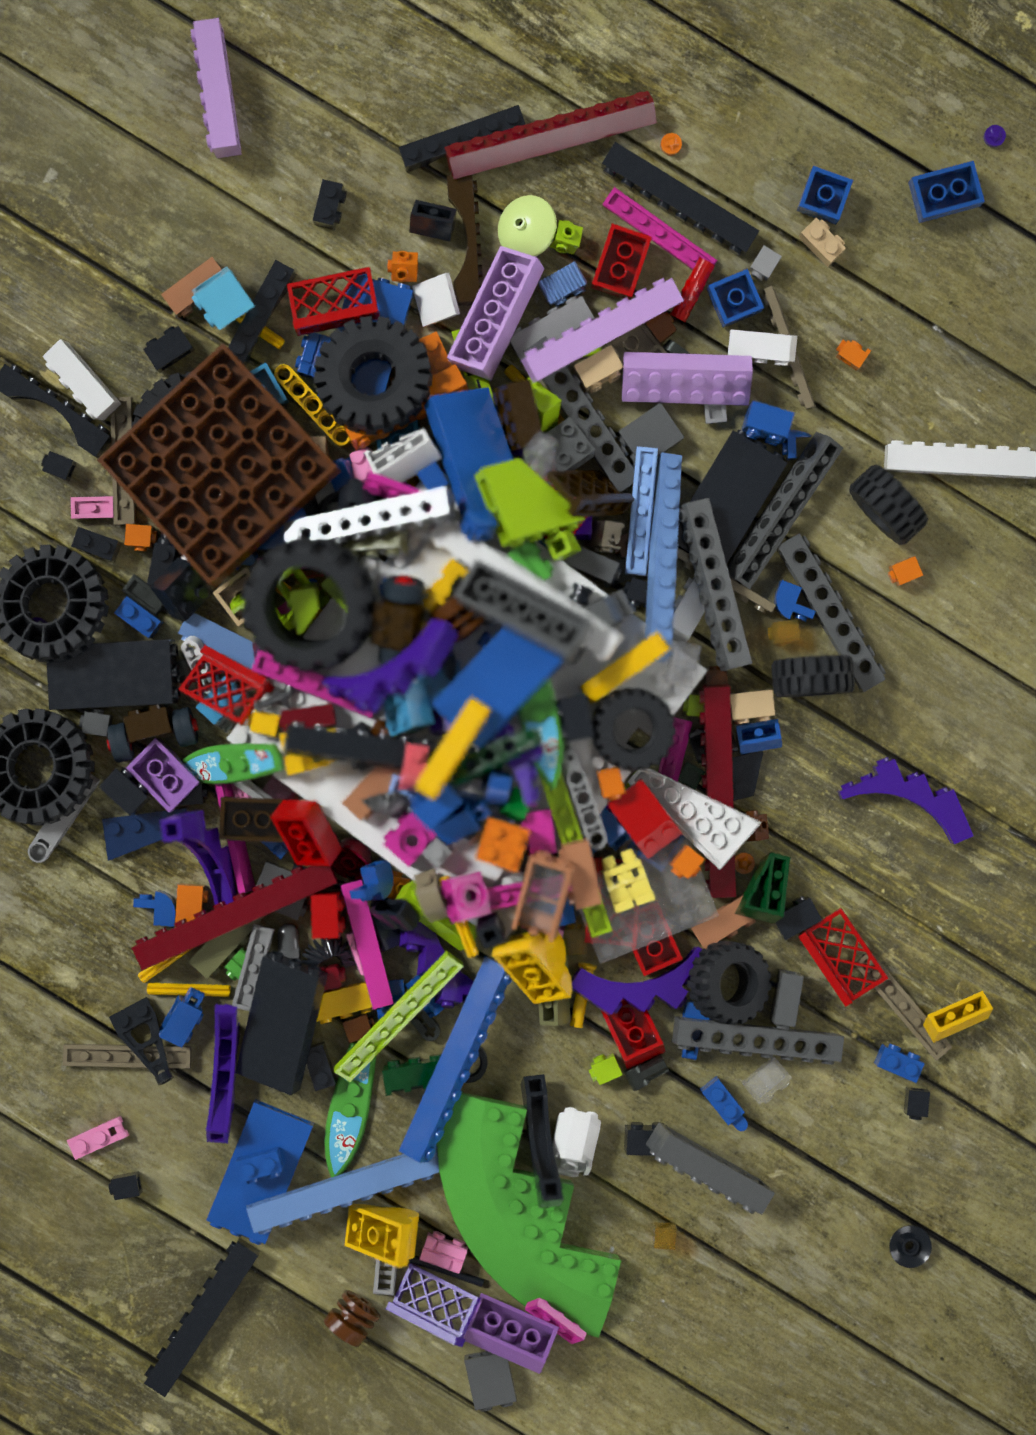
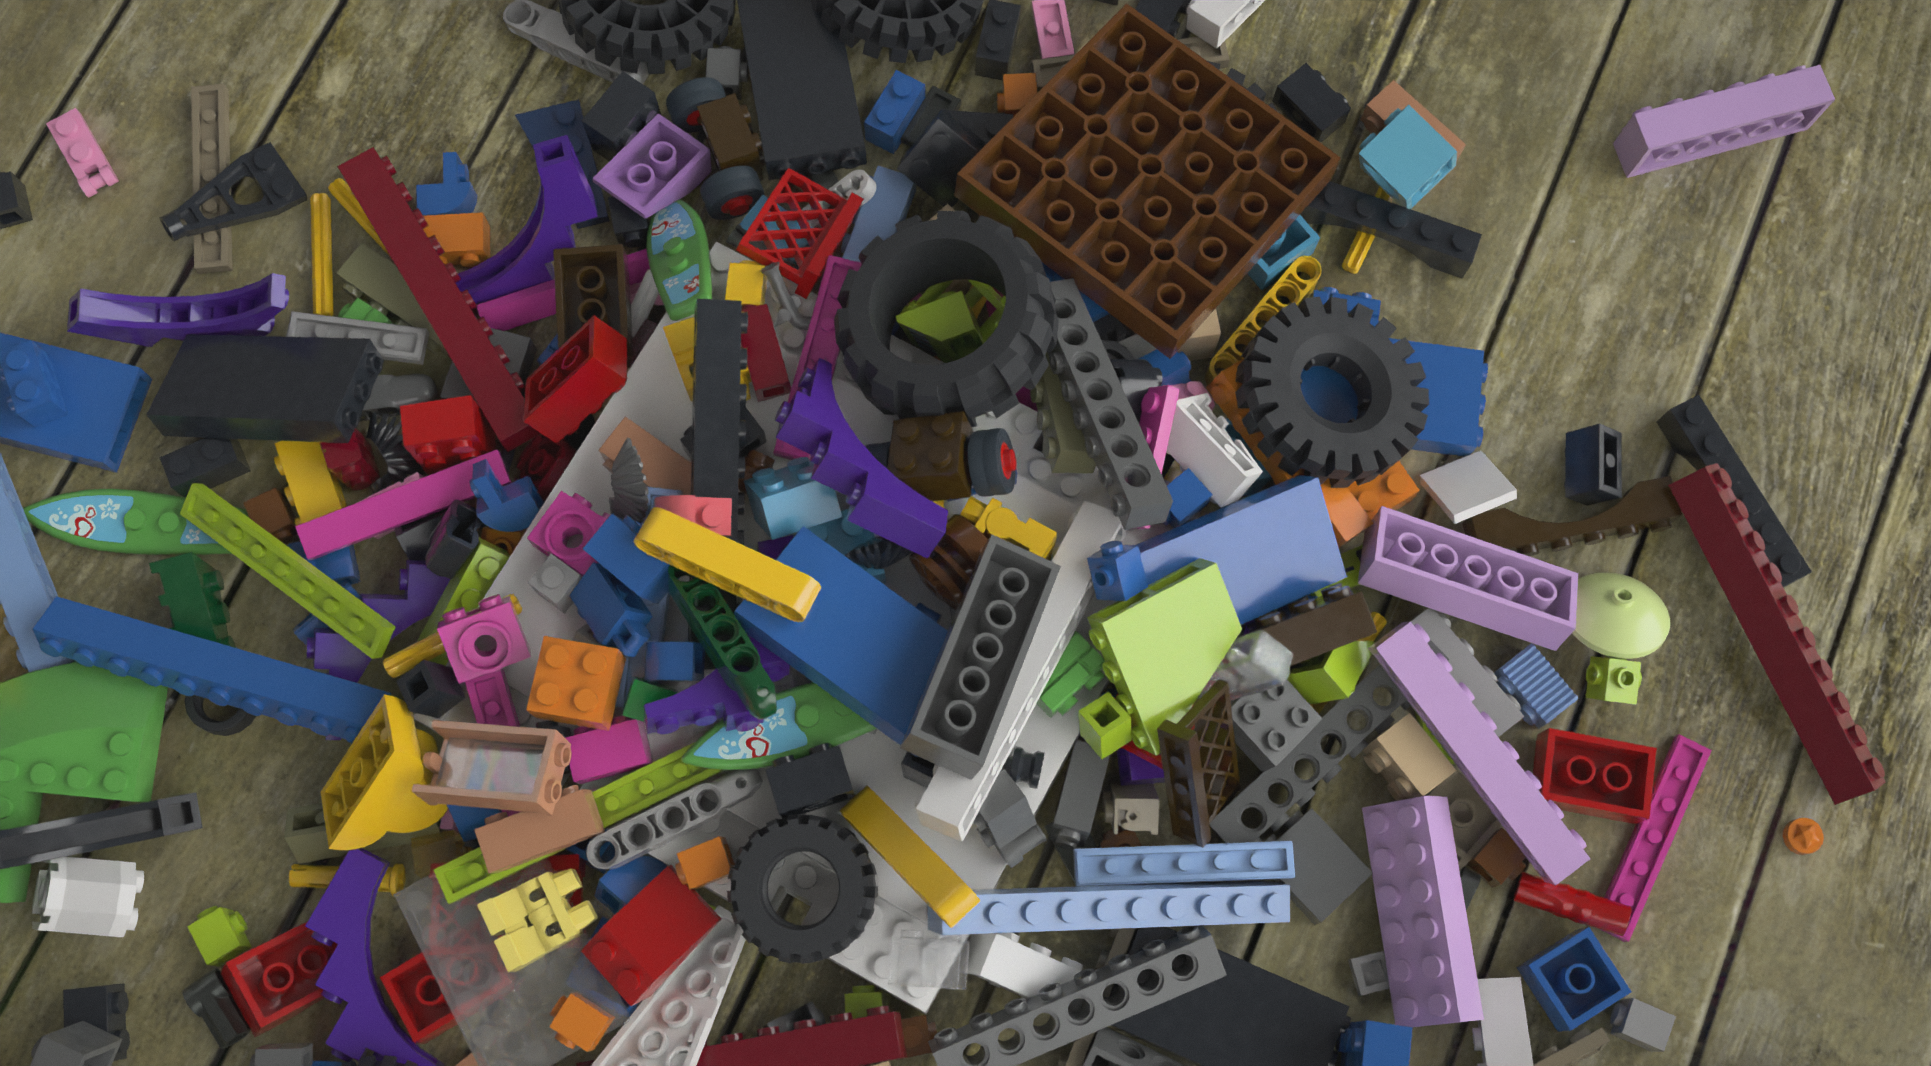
camera: 80 degrees right, 15 degrees down
blue brick [159,987,205,1048] -> none
red fence [287,267,380,336] -> none
black brick [312,179,347,230] -> none
orange brick [387,251,418,283] -> none
pearl dark grey beam [410,1008,440,1041] -> none
dark tan brick [414,868,448,923] -> none
black brick [601,142,760,256] -> none
black brick [624,577,648,608] -> none
dark pink plate [658,718,693,782] -> none
dark green tile [678,761,705,790] -> none

